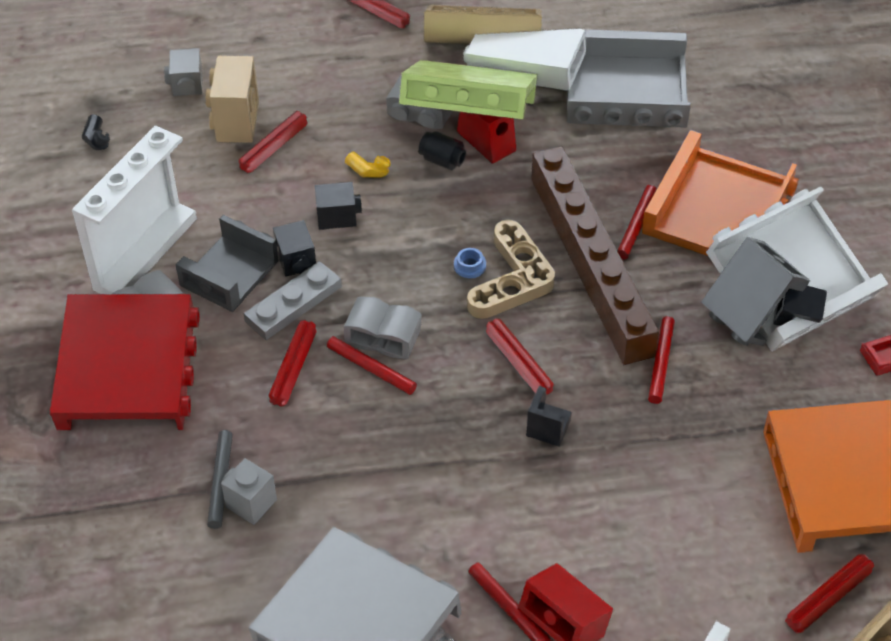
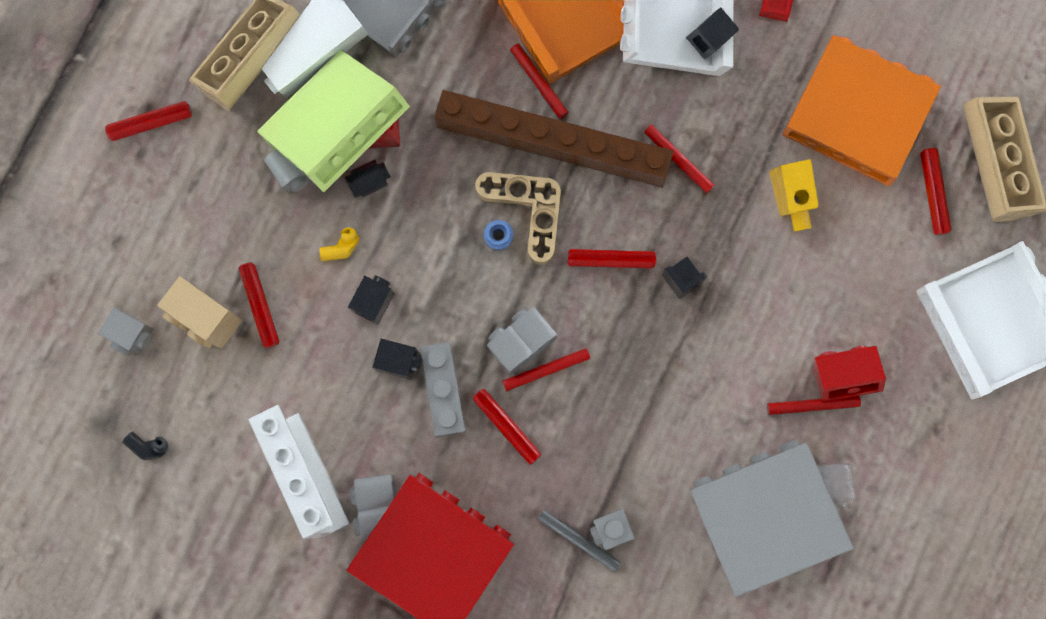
camera: 50 degrees left, 30 degrees up
dark grey panel [176,215,279,312] -> none
panel [701,237,811,346] -> none
none -> yellow torso [769,159,818,232]

